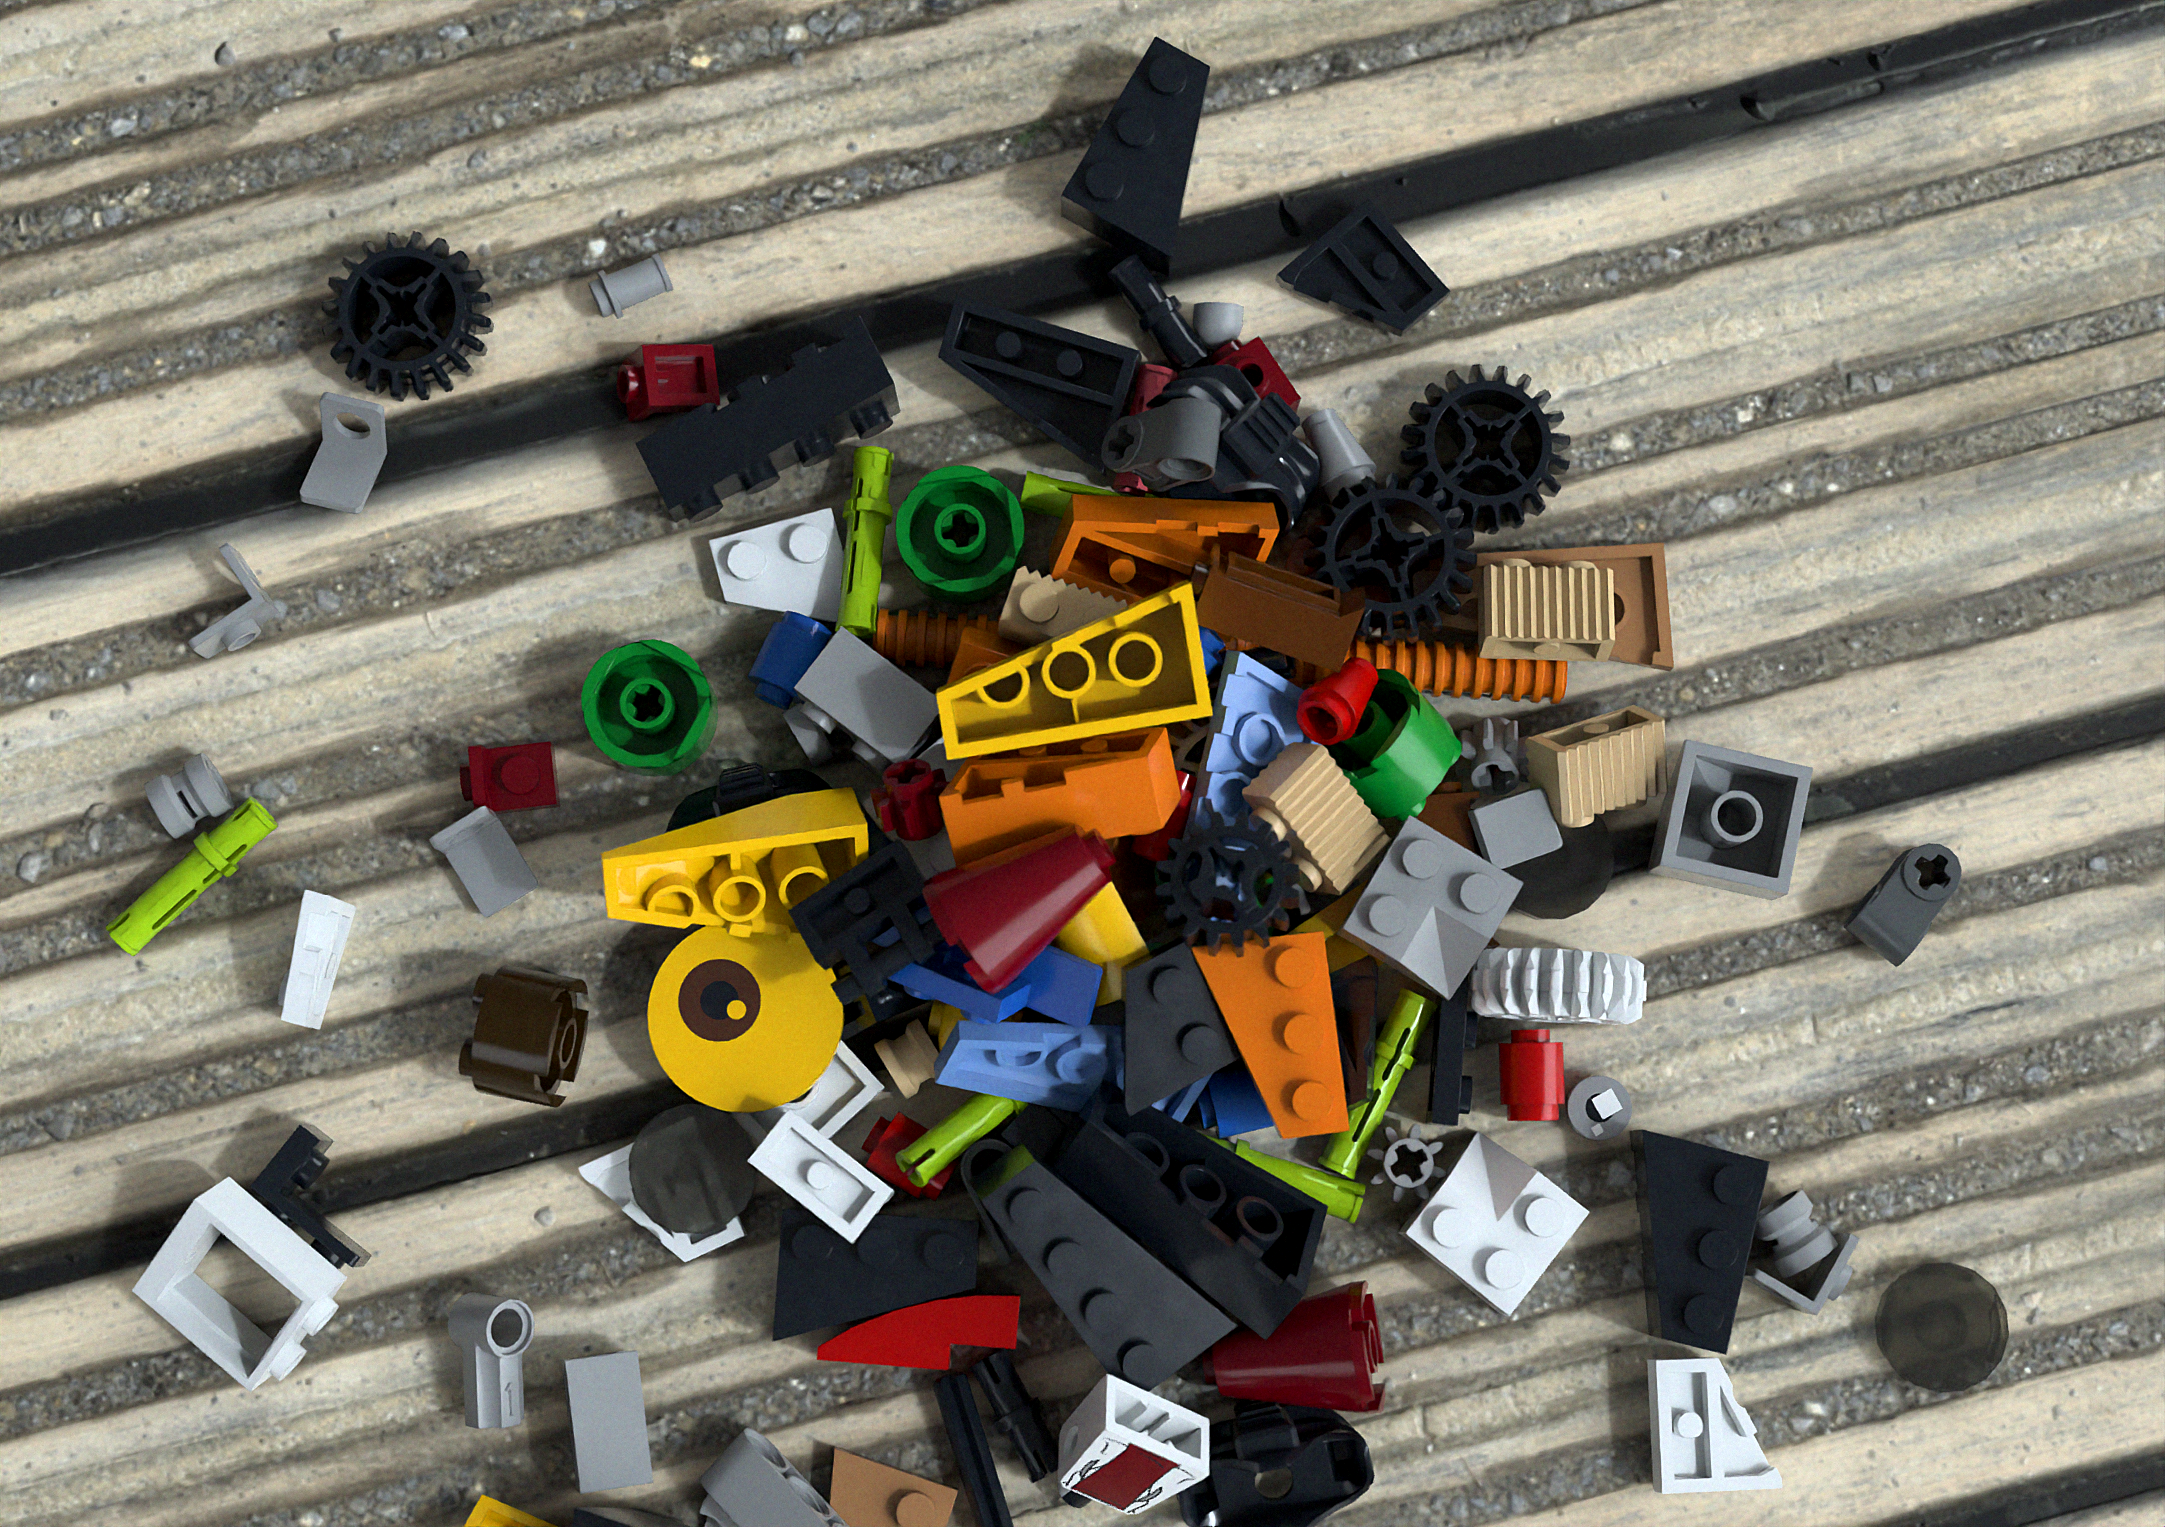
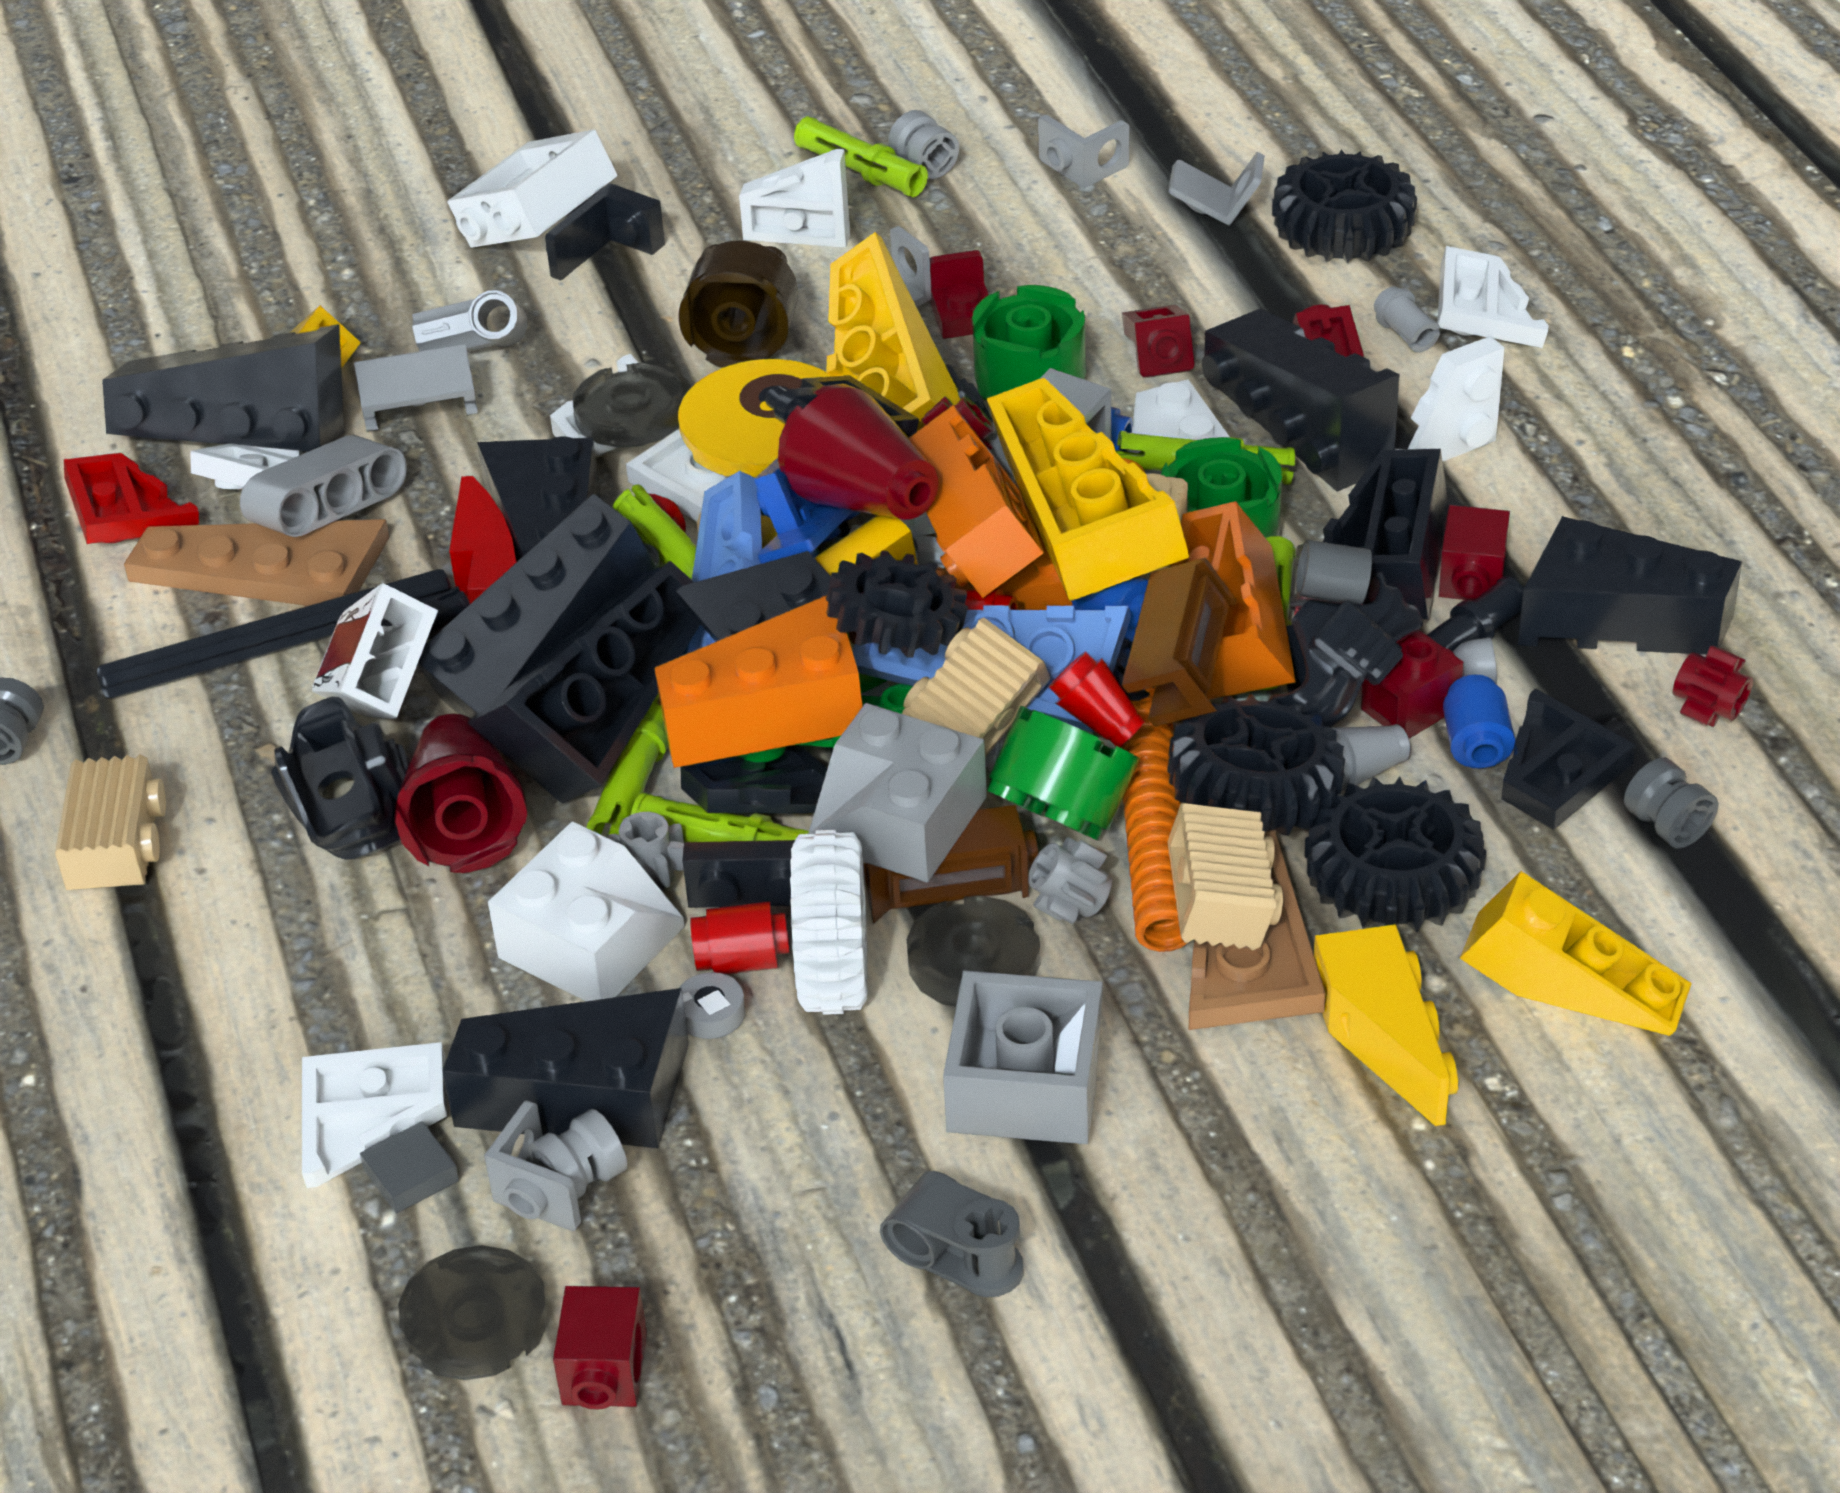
camera: 90 degrees right, 40 degrees down
white panel [748,1109,894,1244] -> none
light grey slope [1467,787,1563,869] -> none
tan brick [1524,705,1668,828] -> none
none -> dark grey tile [360,1121,459,1214]
none -> dark red brick [553,1286,647,1410]
none -> dark red bracket [1122,304,1194,377]
none -> yellow slope [1314,924,1458,1126]
none -> white wing [1395,336,1504,461]
none -> white wing [1437,246,1548,348]
none -> dark red brick [1438,505,1510,601]
none -> blue brick [1443,674,1515,769]
none -> yellow slope [1460,871,1692,1036]
none -> dark grey wheel [1624,757,1719,849]
none -> dark red gear [1672,646,1753,728]

